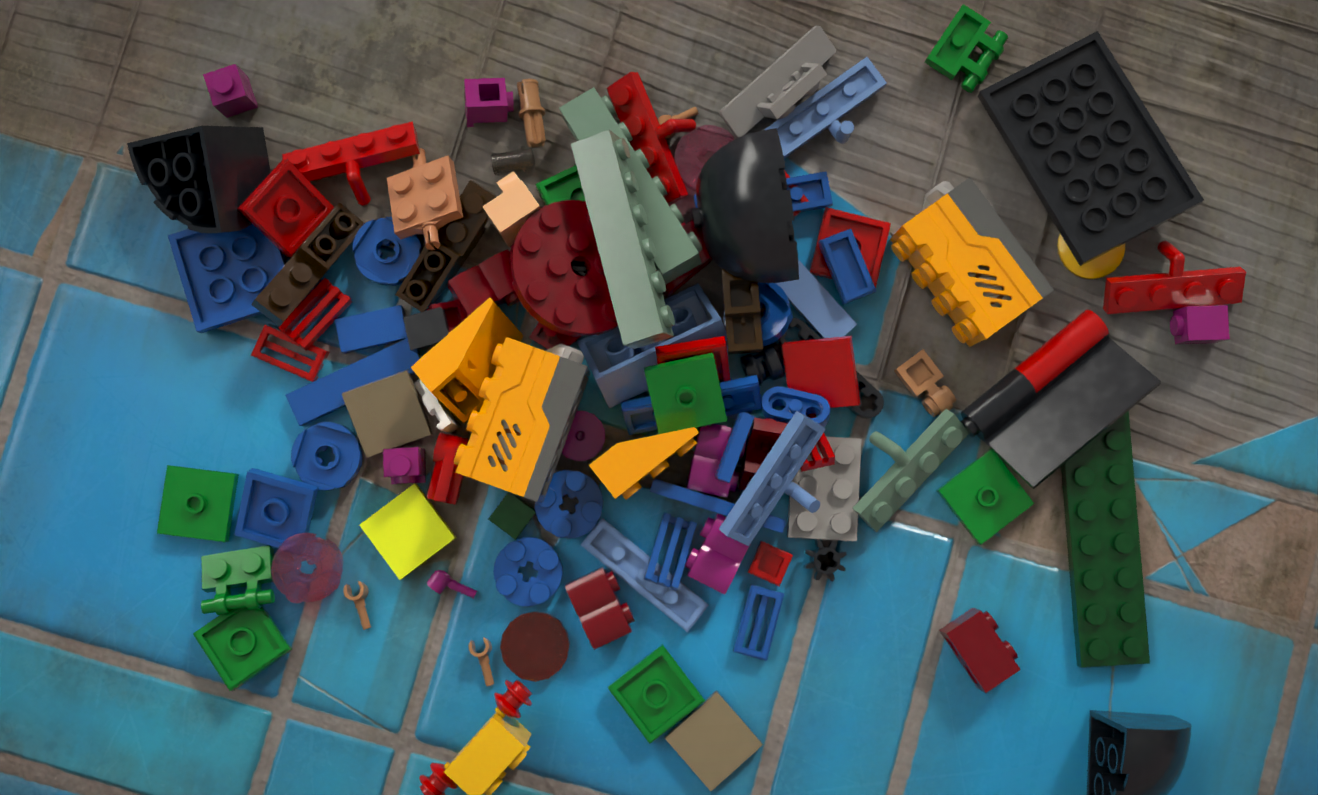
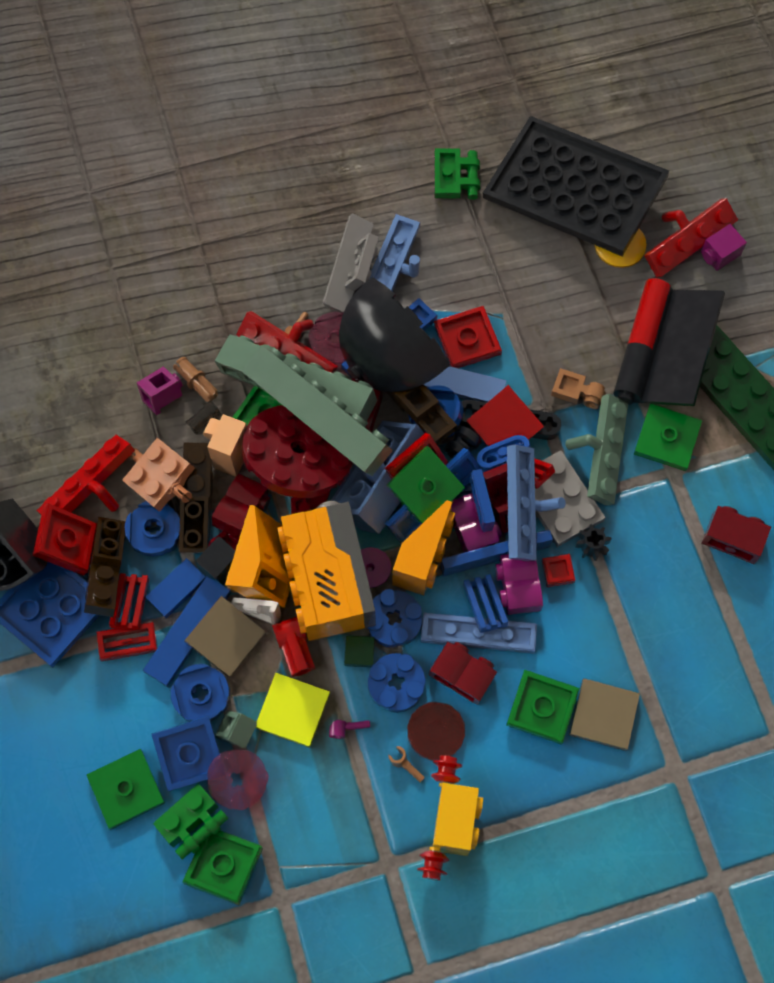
camera: 30 degrees left, 15 degrees down
medium nougat hand [343,581,371,630] -> none
magenta brick [383,447,426,484] -> none
blue tile [733,584,784,661] -> none
blue tile [818,229,876,305] -> none
light orange piece [890,177,1054,347] -> none
none -> sand green slope [215,711,257,748]

